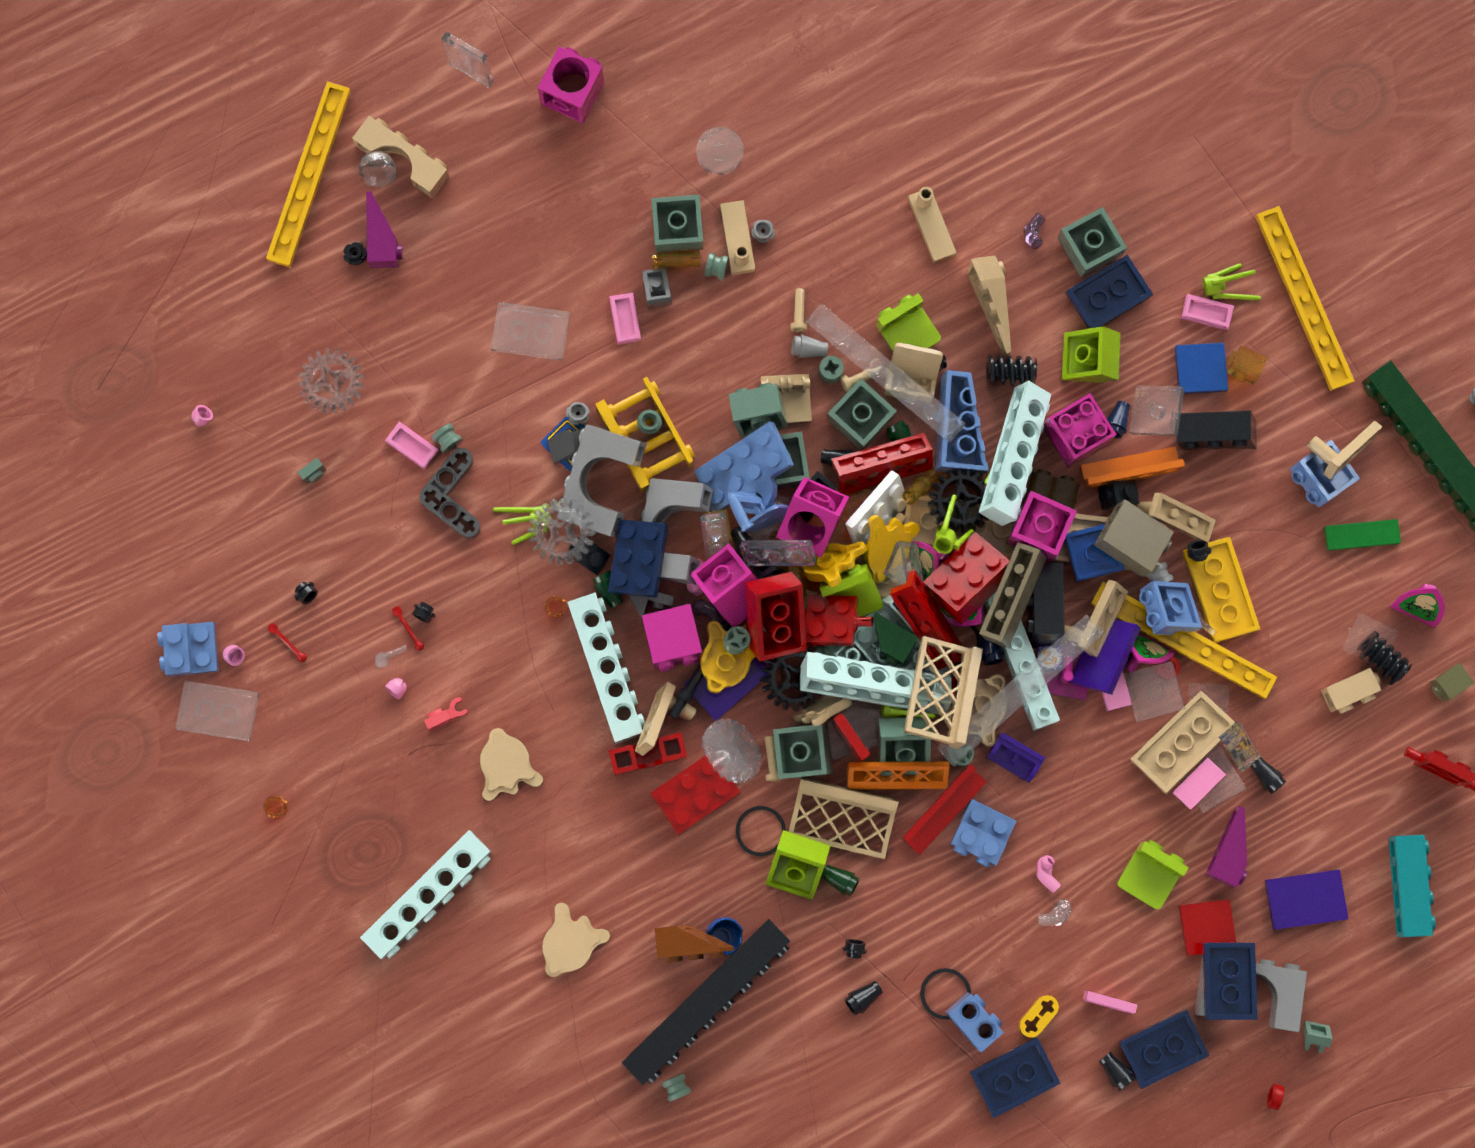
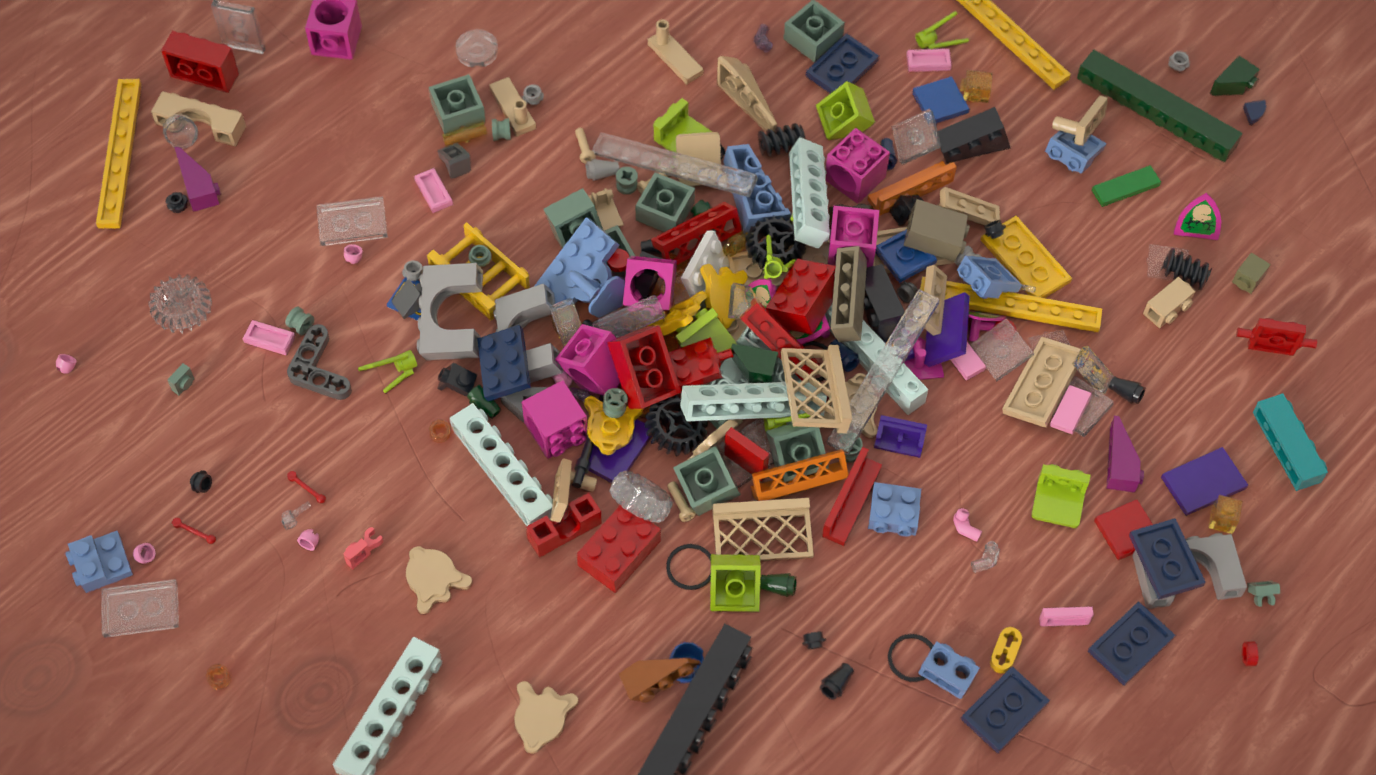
camera: 15 degrees left, 20 degrees down
black plate [412,602,435,623] -> none
clear gear [528,498,596,565] -> none
black cone [1099,1052,1135,1091] -> none
none -> red brick [161,31,239,93]
none -> bright pink hinge [344,244,362,264]
none -> red tile [607,249,629,272]
none -> dark grey plate [897,282,918,303]
none -> clear yellow brick [1209,495,1243,534]

